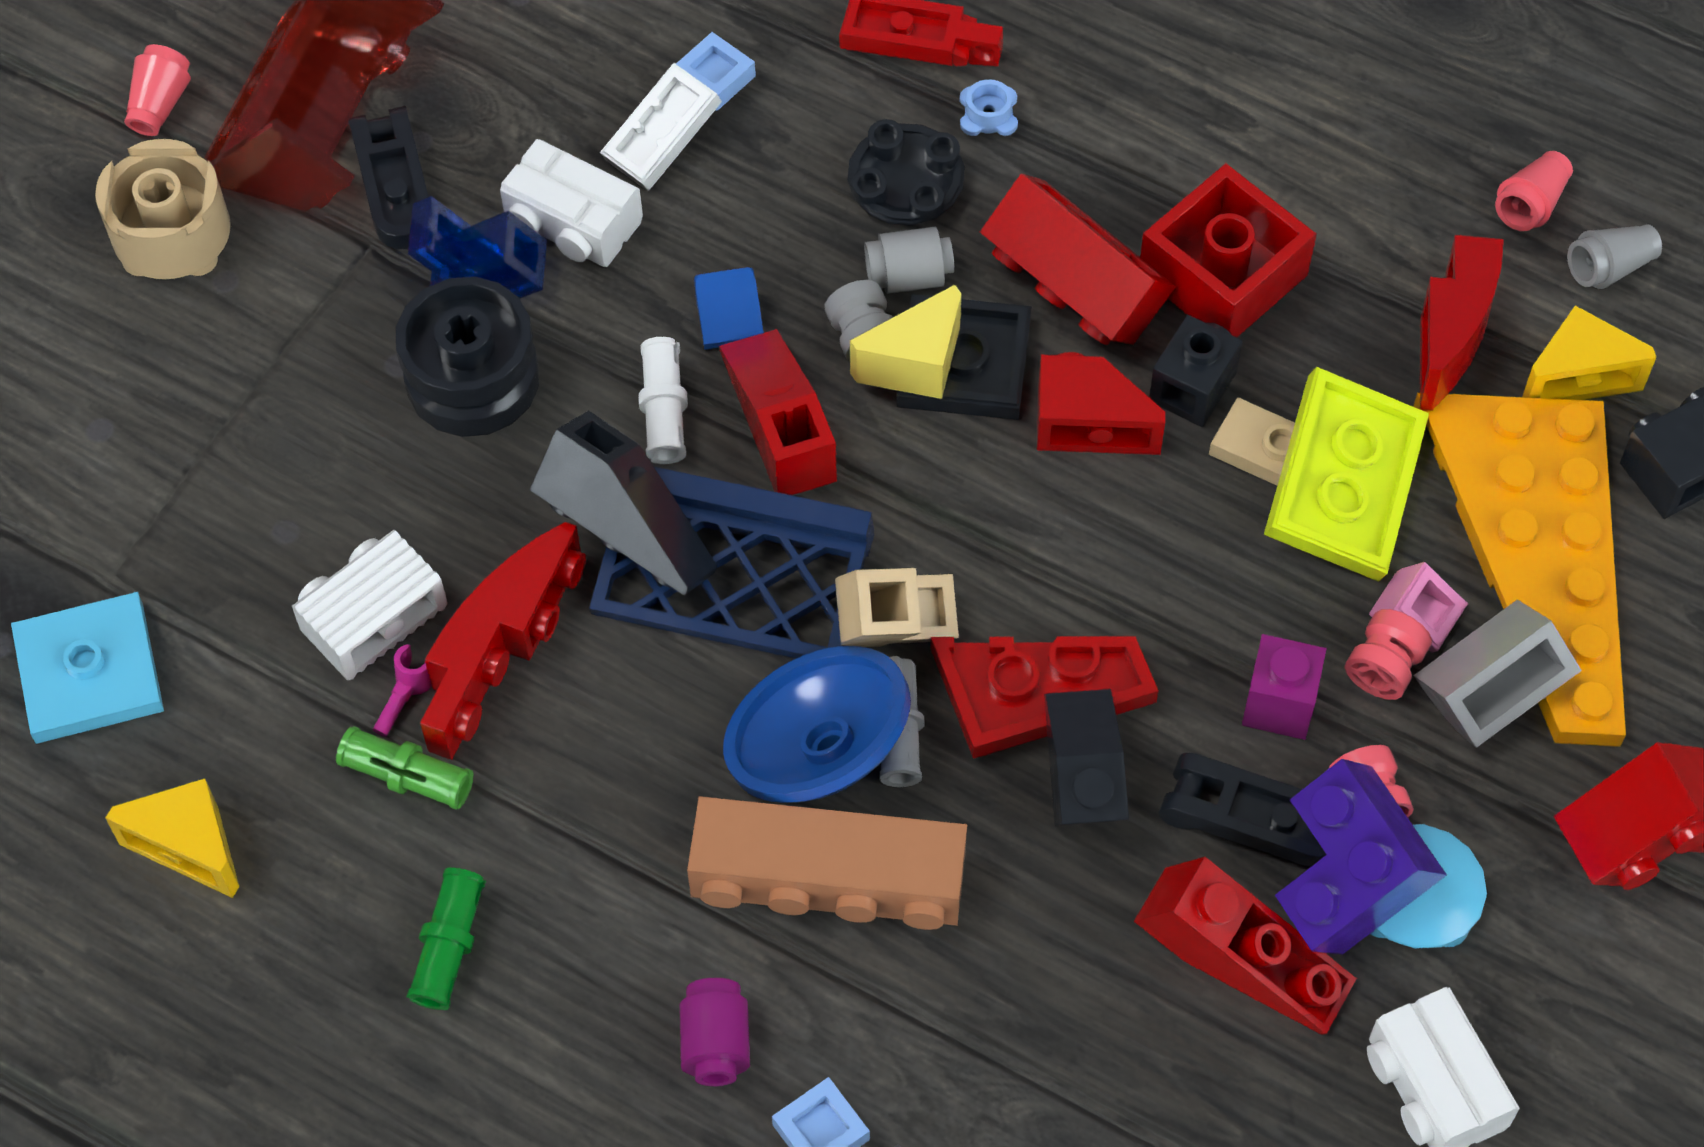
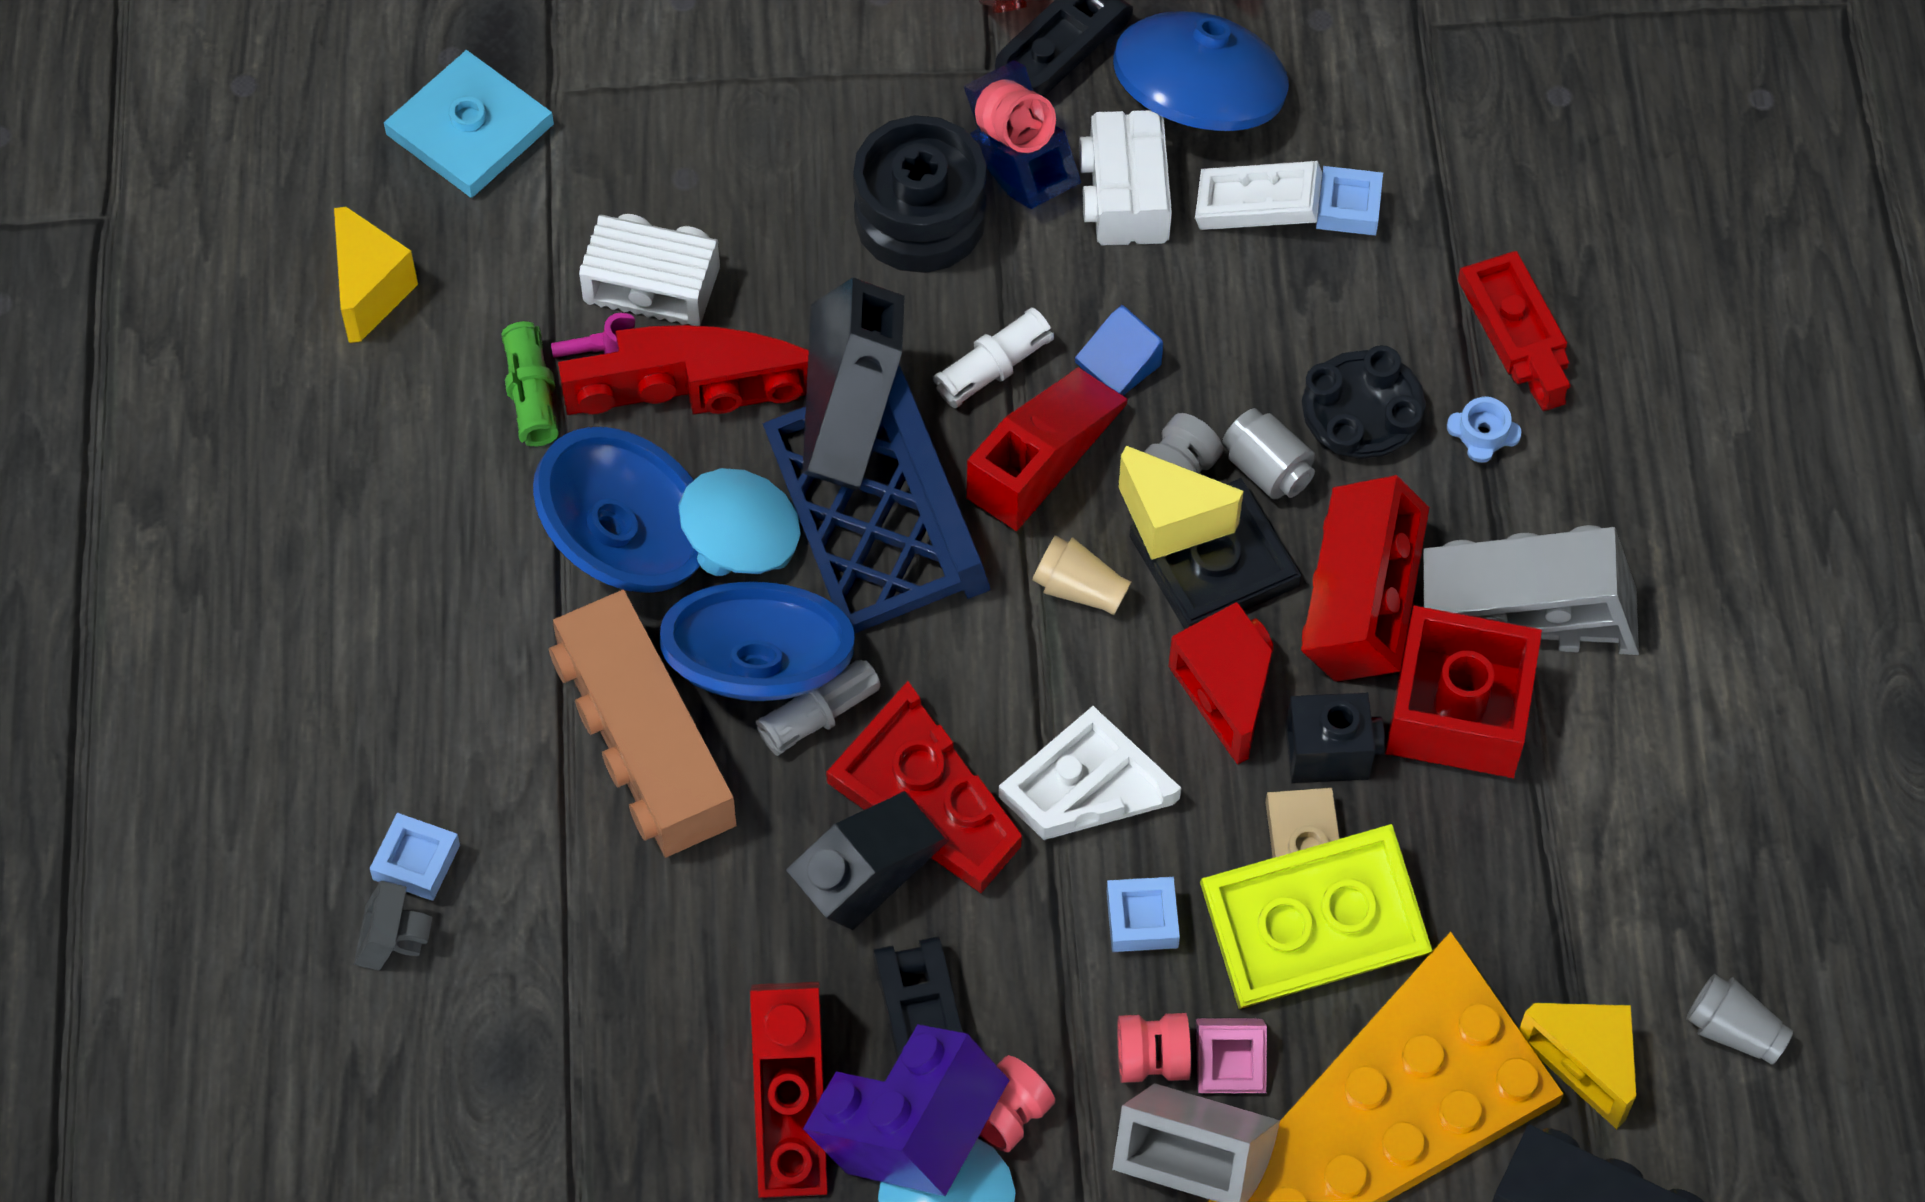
camera: 55 degrees right, 0 degrees up
green pin [406,867,486,1010] -> none
magenta brick [679,978,750,1086] -> none
tan brick [835,568,959,647] -> none
magenta brick [1241,634,1327,740] -> none
red slope [1420,235,1504,411] -> none
coral cone [1495,151,1573,231] -> none
none -> blue dish [533,427,700,593]
none -> medium azure dish [679,468,801,576]
none -> coral wheel [975,79,1056,153]
none -> white wing [999,706,1181,840]
none -> tan cone [1032,535,1131,615]
none -> light blue plate [1106,877,1180,952]
none -> blue dish [1113,11,1289,131]
none -> light grey wedge [1424,525,1639,655]

